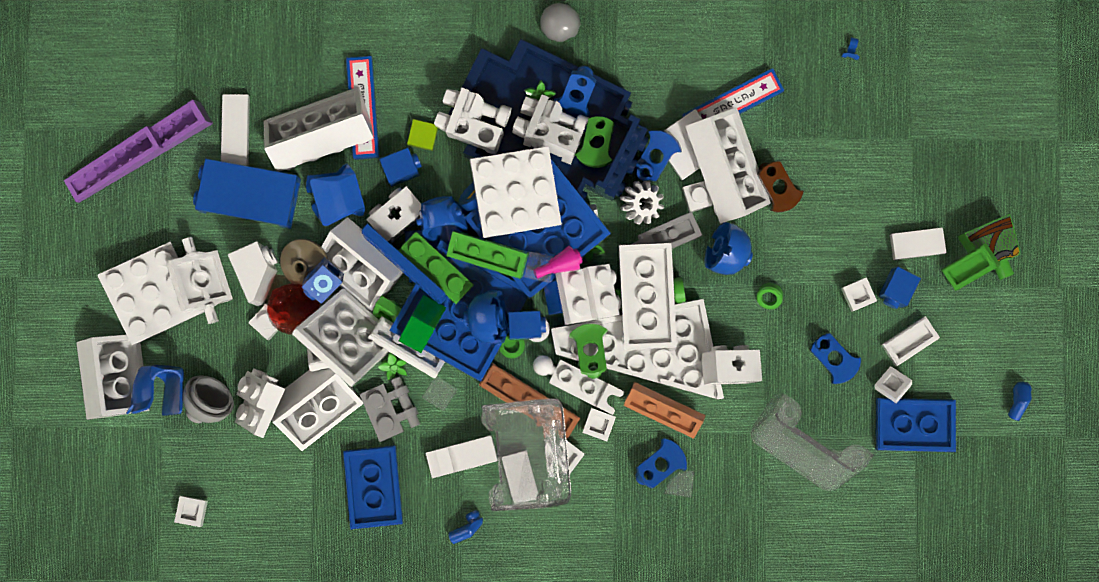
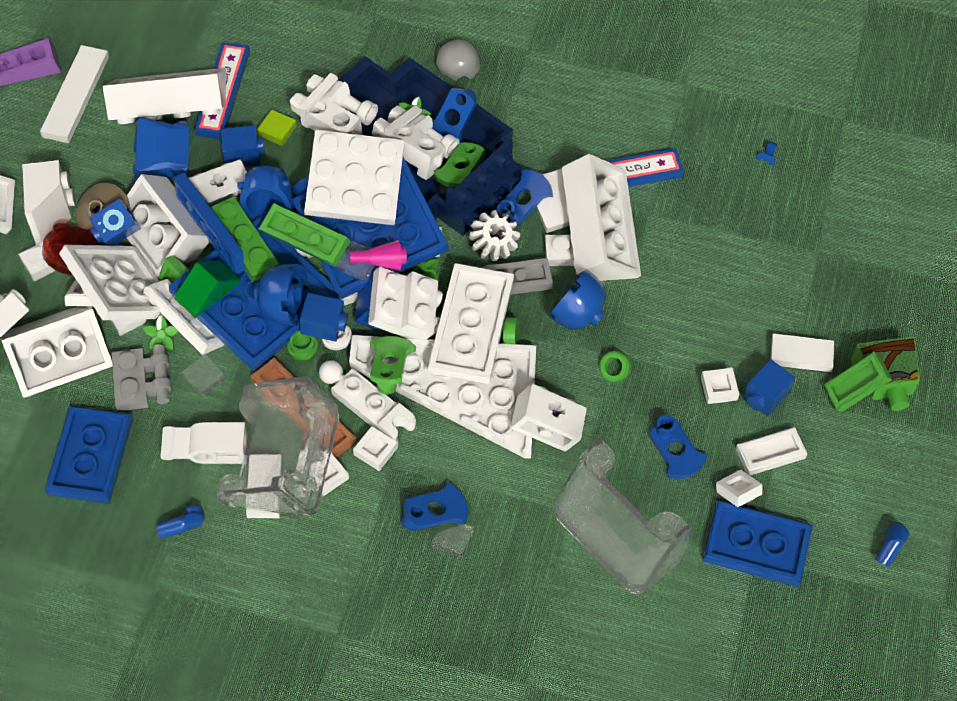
camera: 15 degrees right, 25 degrees down
blue panel [193,159,301,229] -> none
nougat plate [623,382,706,439] -> none
reddish brown piece [757,161,804,212] -> none

